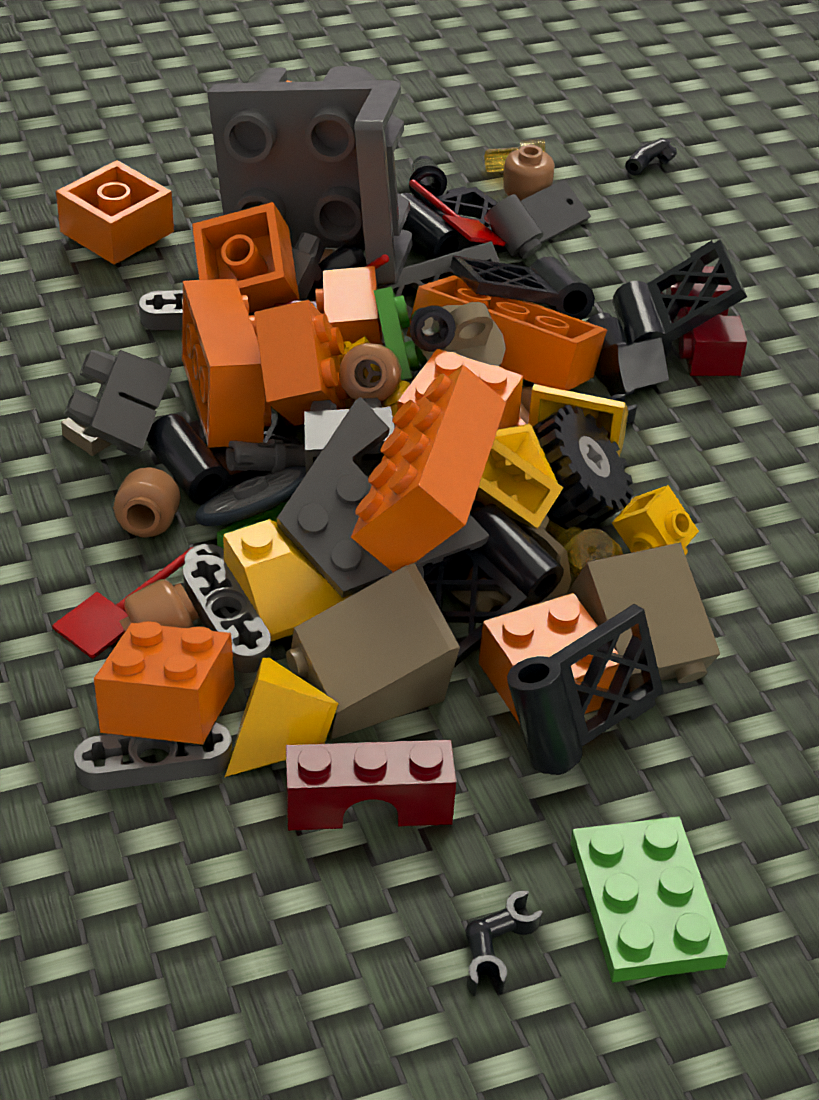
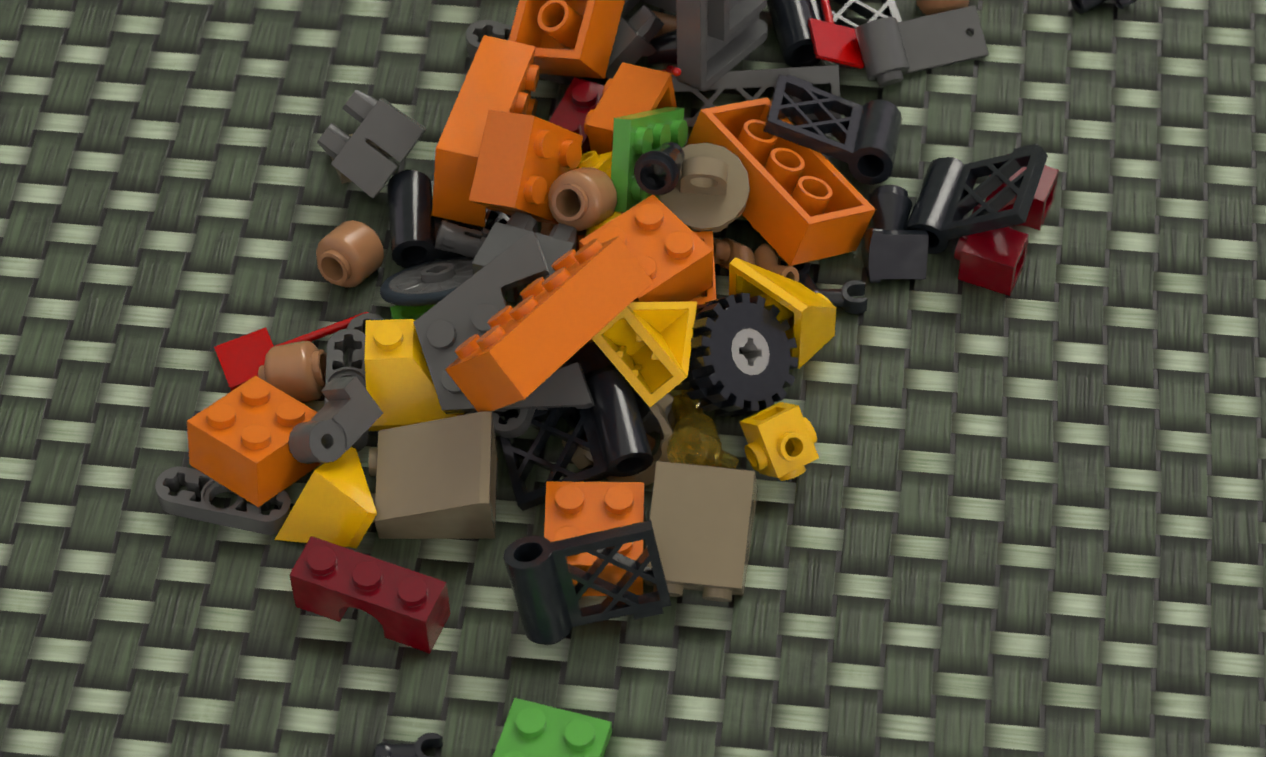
camera: 30 degrees right, 10 degrees up
none -> dark grey leg [288,376,383,464]

